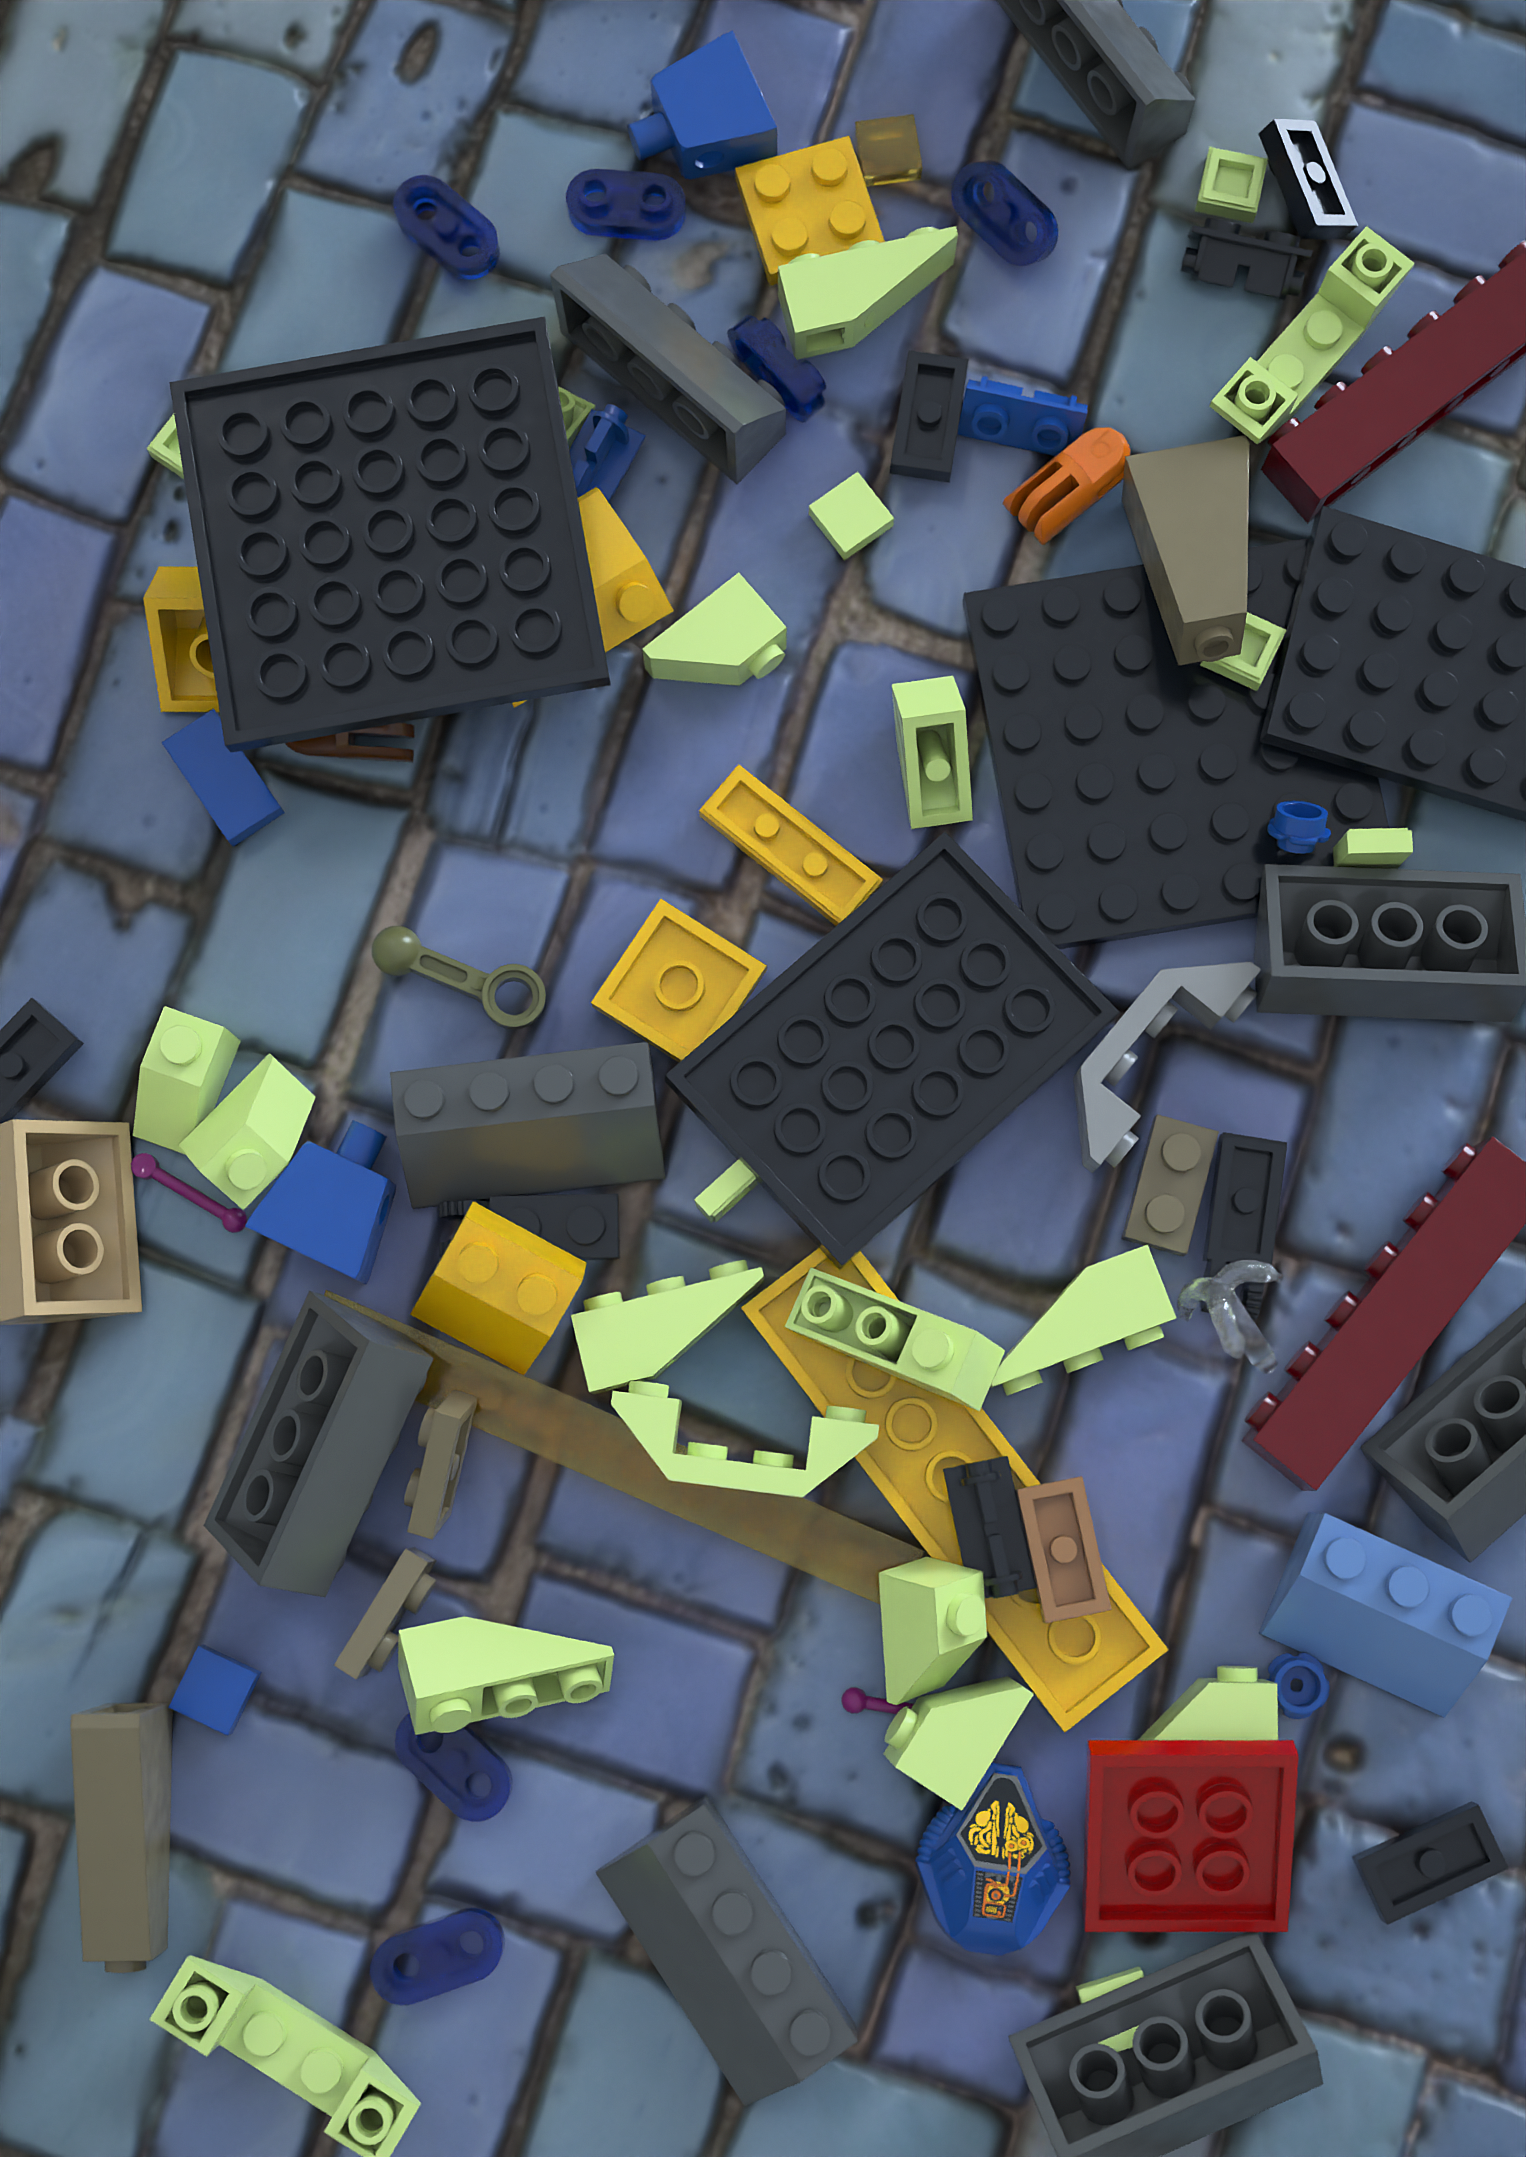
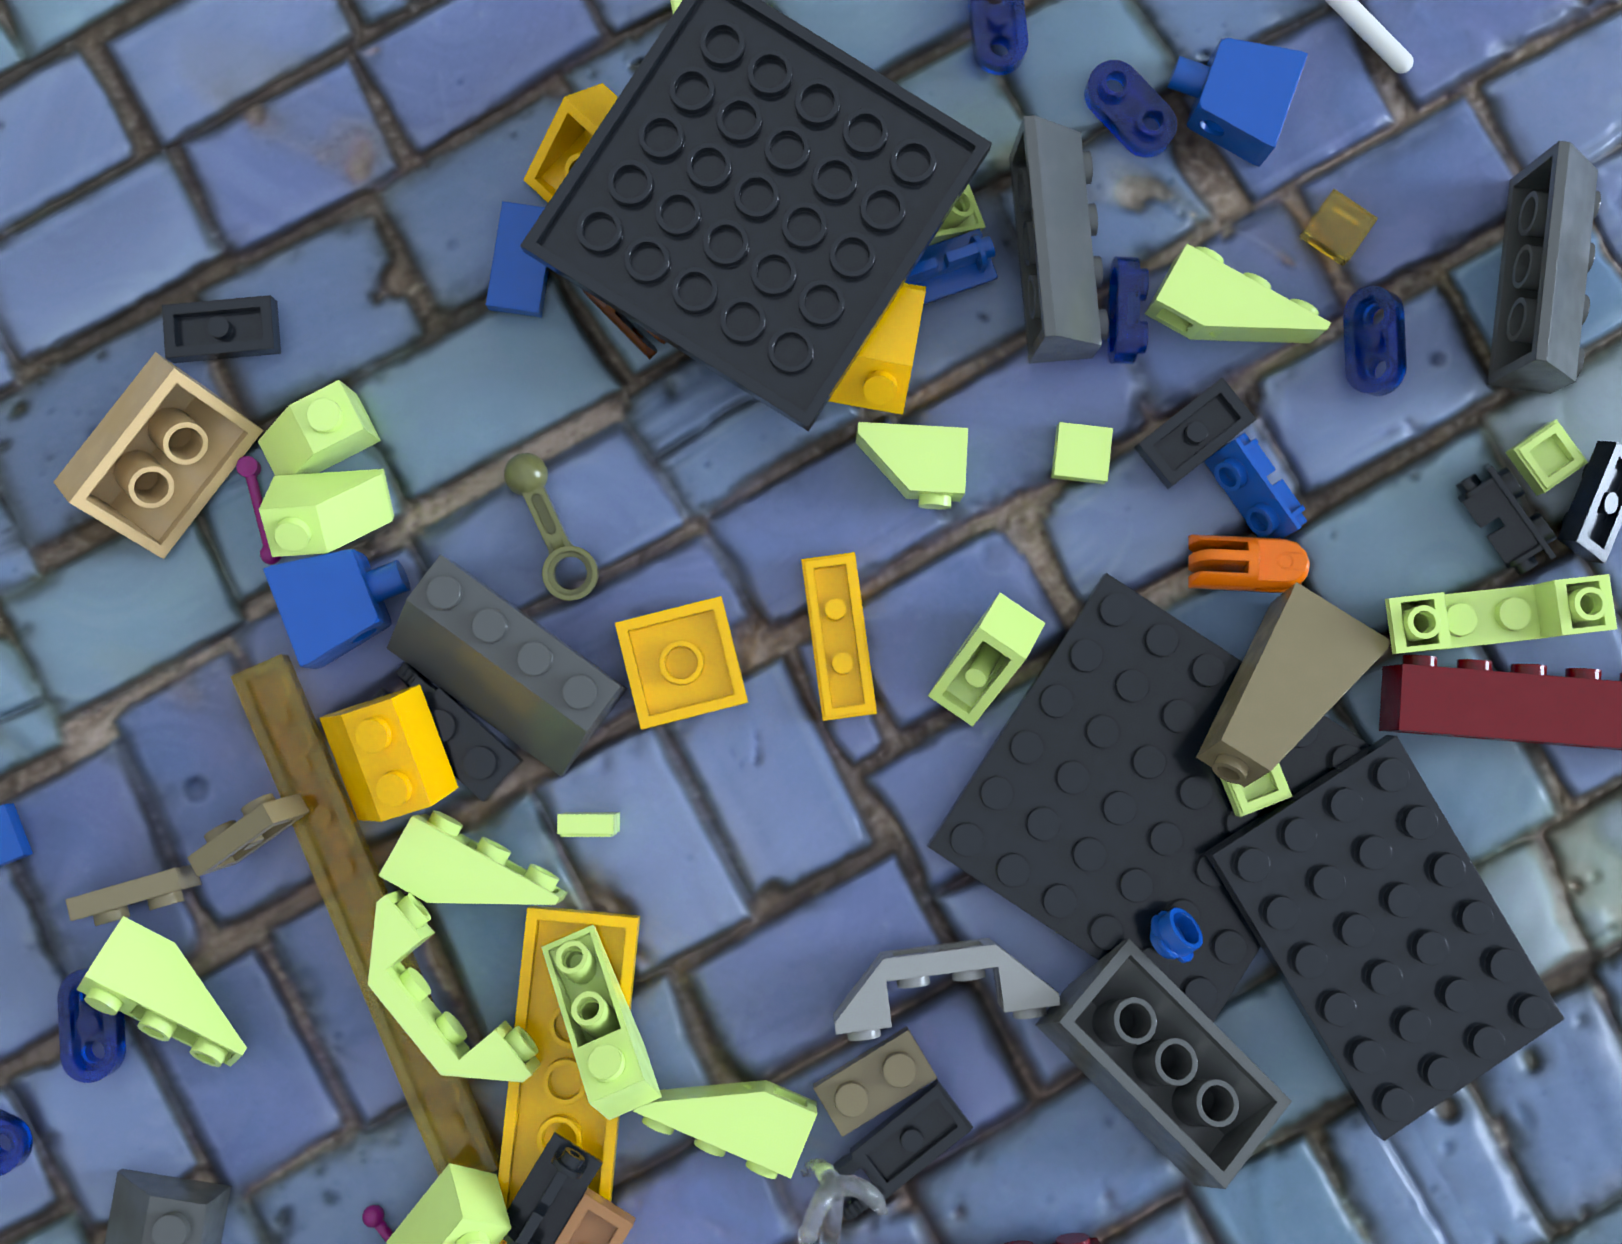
camera: 35 degrees right, 5 degrees up
dark grey slope [203,1291,434,1598] -> none
black plate [665,832,1120,1270] -> none
yellow plate [735,136,885,286] -> none
yellowish green tile [1333,828,1413,869] -> none

